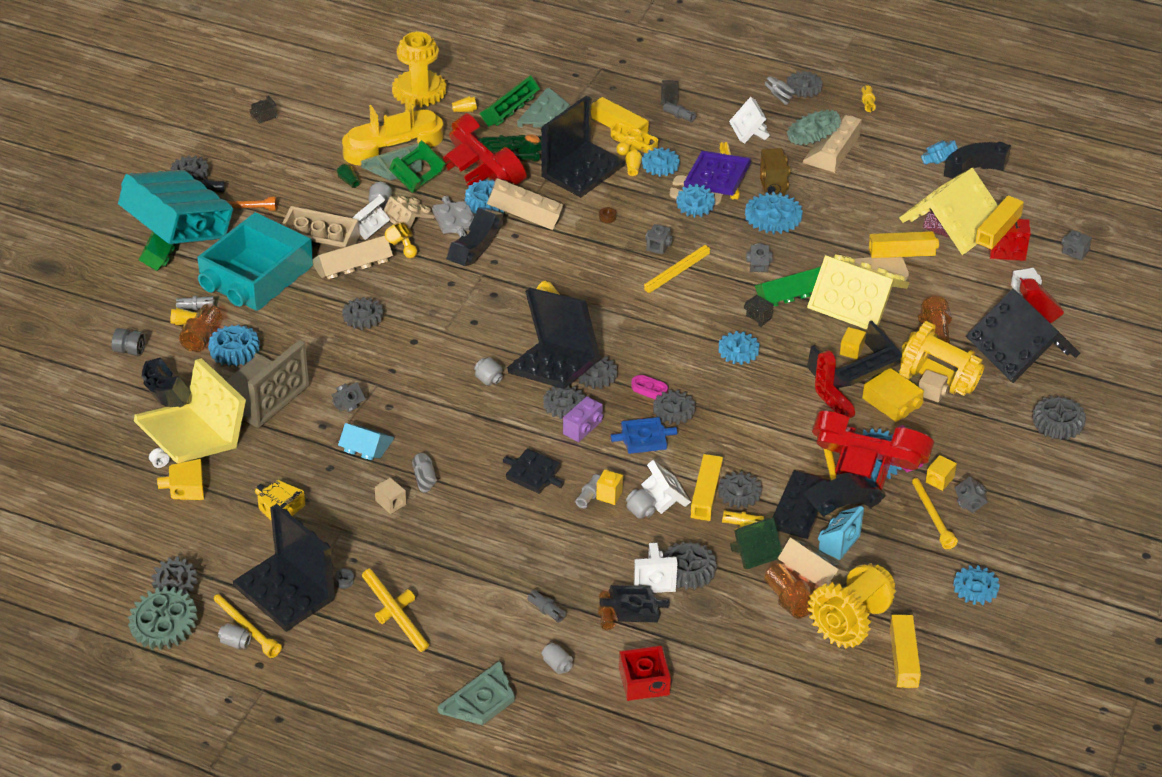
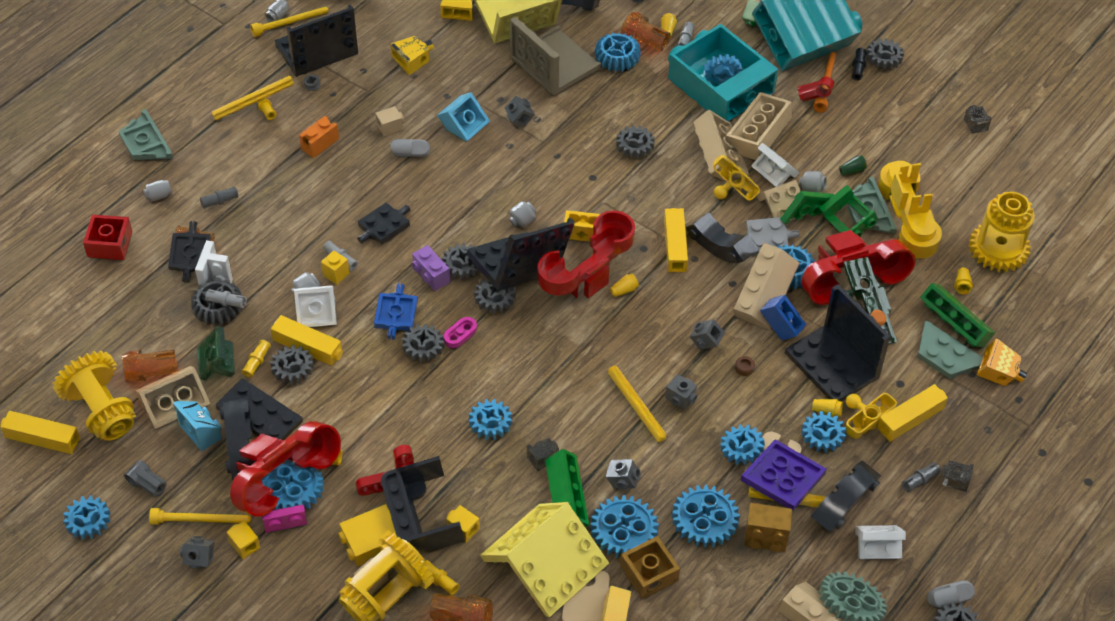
camera: 105 degrees right, 10 degrees up
none -> dark grey piece [124,460,167,497]
none -> light grey pin [206,289,247,308]
none -> orange brick [299,116,339,158]
none -> red piece [537,210,635,299]
none -> yellow brick [564,210,600,242]
none -> dark azure gear [591,495,659,558]
none -> pearl gold brick [620,536,680,599]
none -> yellow brick [664,208,688,272]
none -> dark grey brick [690,319,725,350]
none -> dark azure gear [704,54,742,86]
none -> blue brick [760,295,807,340]
none -> green wing [780,191,834,224]
none -> red piece [798,76,834,102]
none -> black brick [811,460,881,532]
none -> light orange torso [977,338,1027,386]

